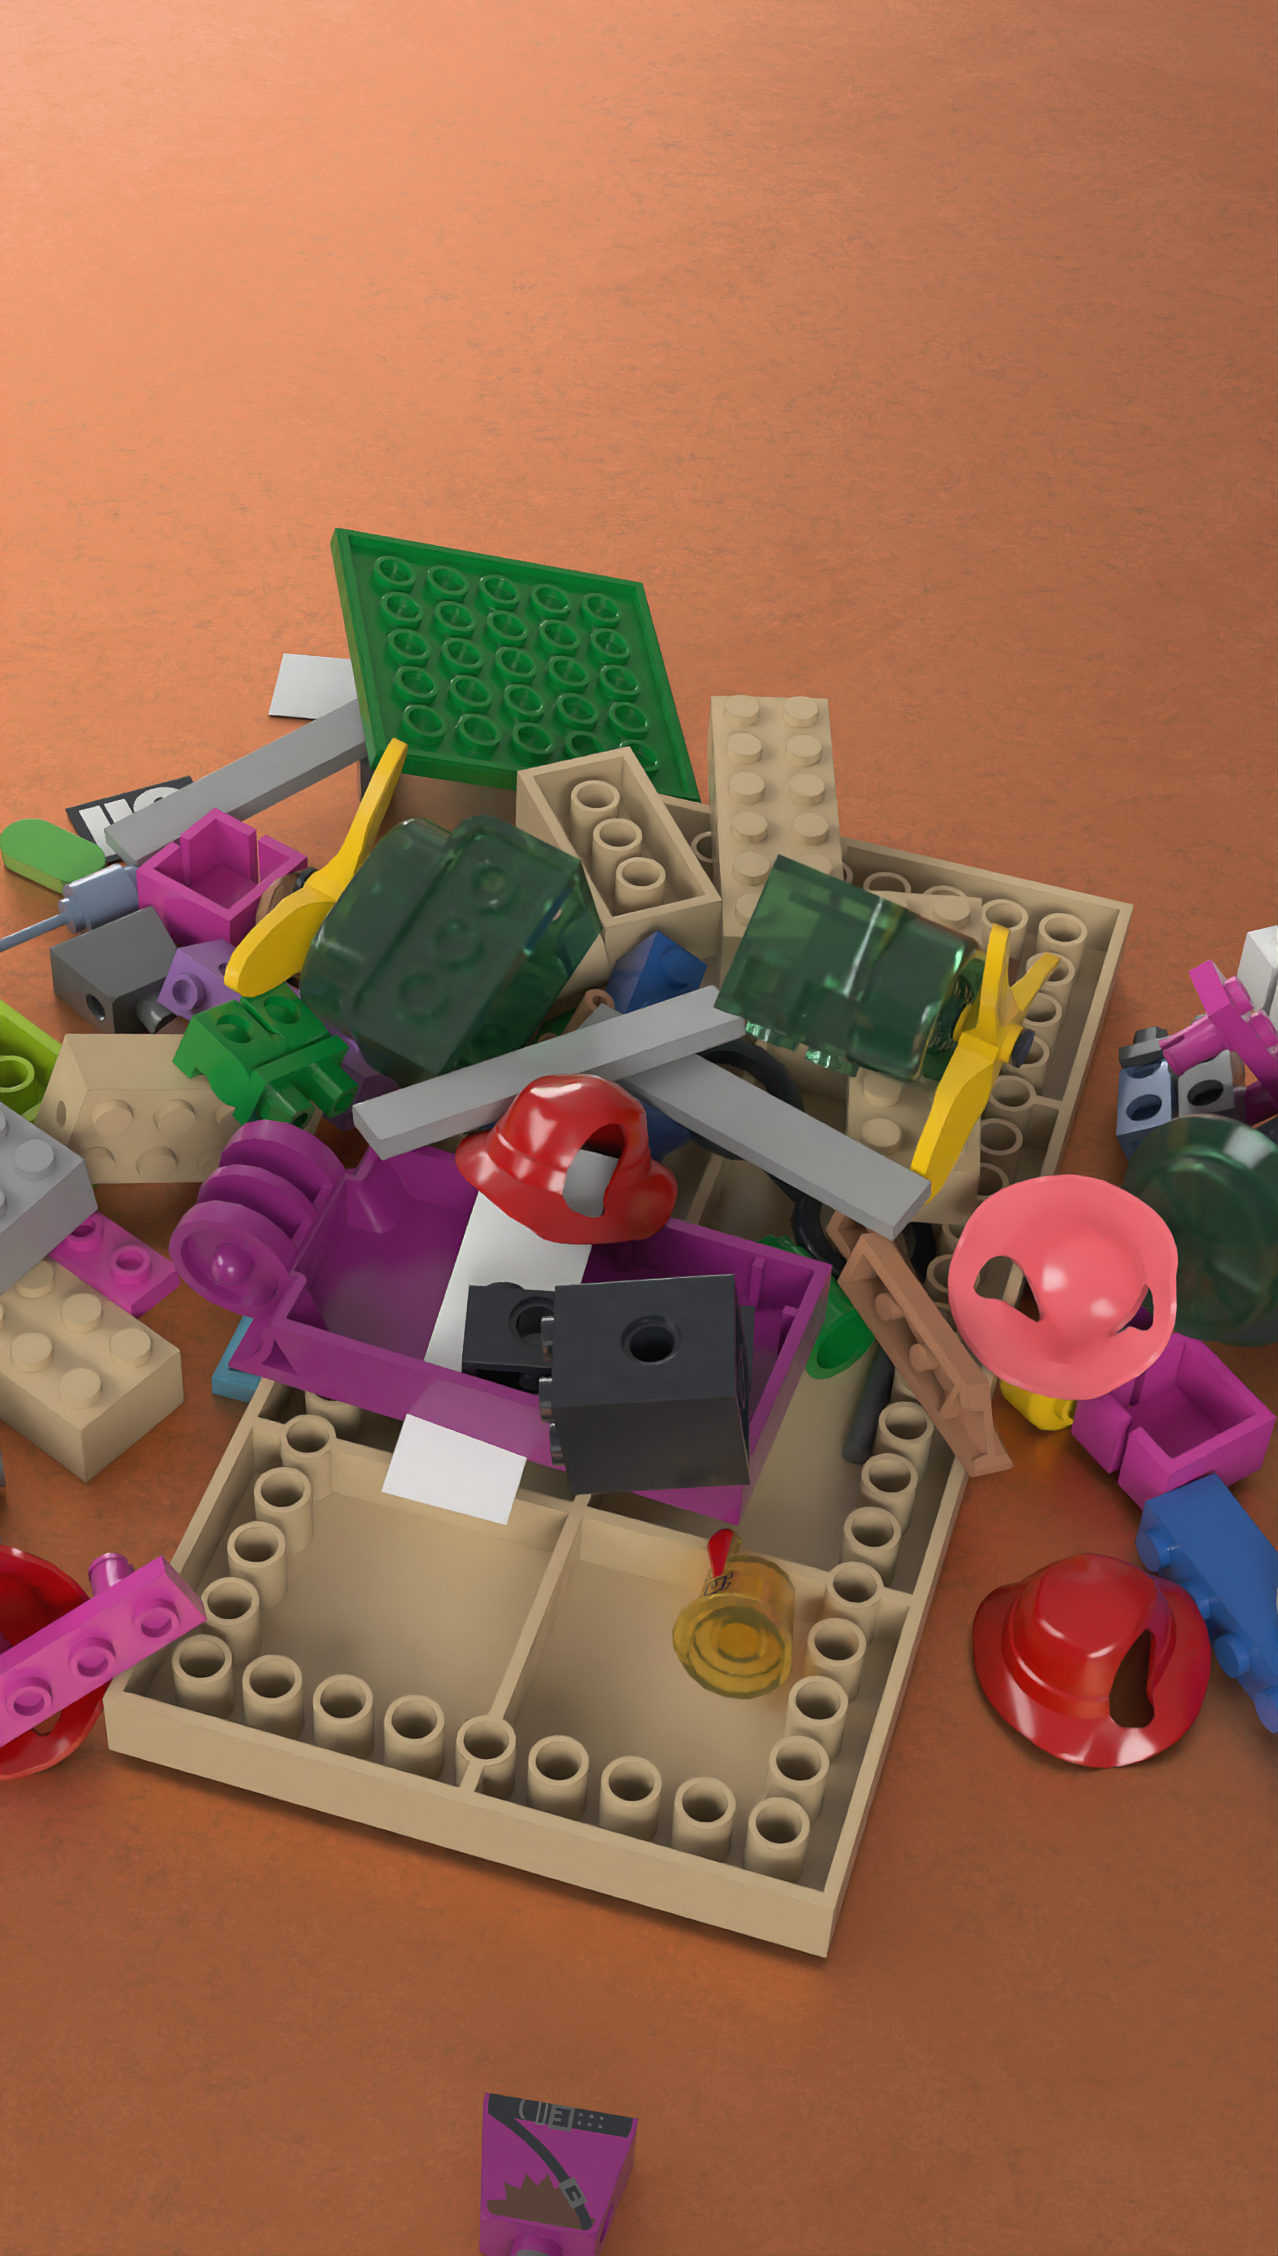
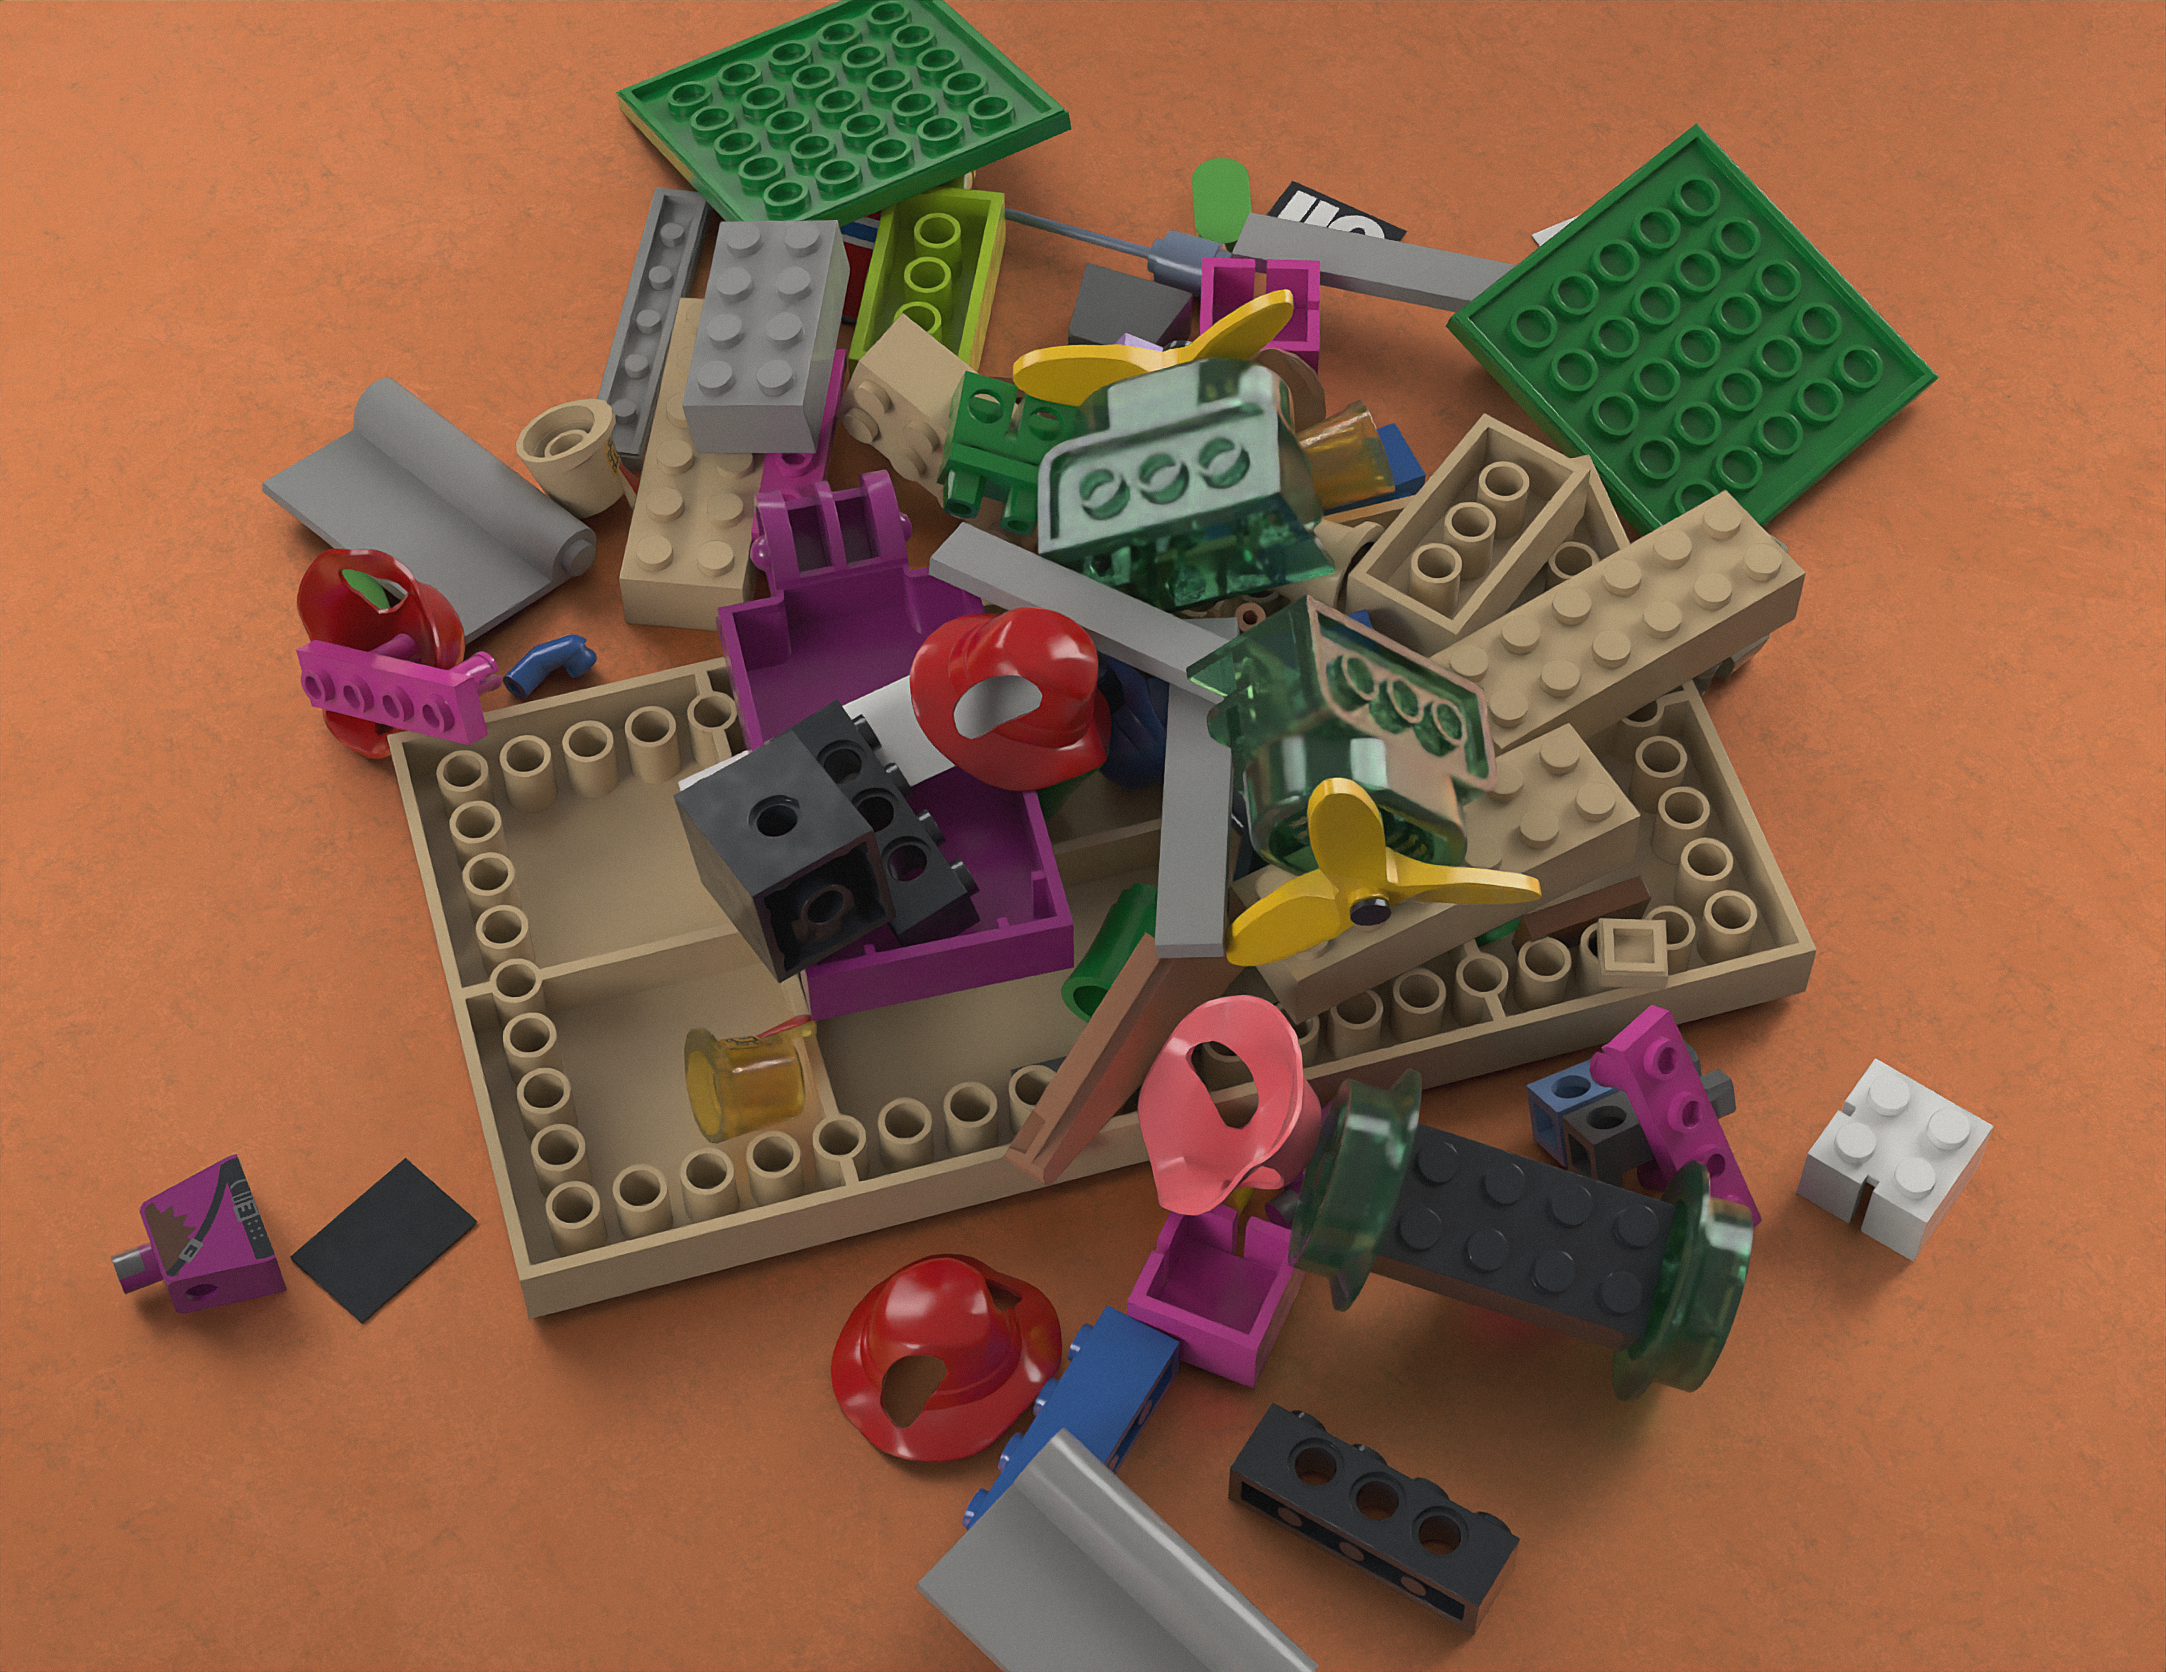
camera: 60 degrees right, 10 degrees up
none -> black sticker [290,1158,478,1323]
none -> blue arm [502,634,597,700]
none -> tan tile [1597,918,1668,989]

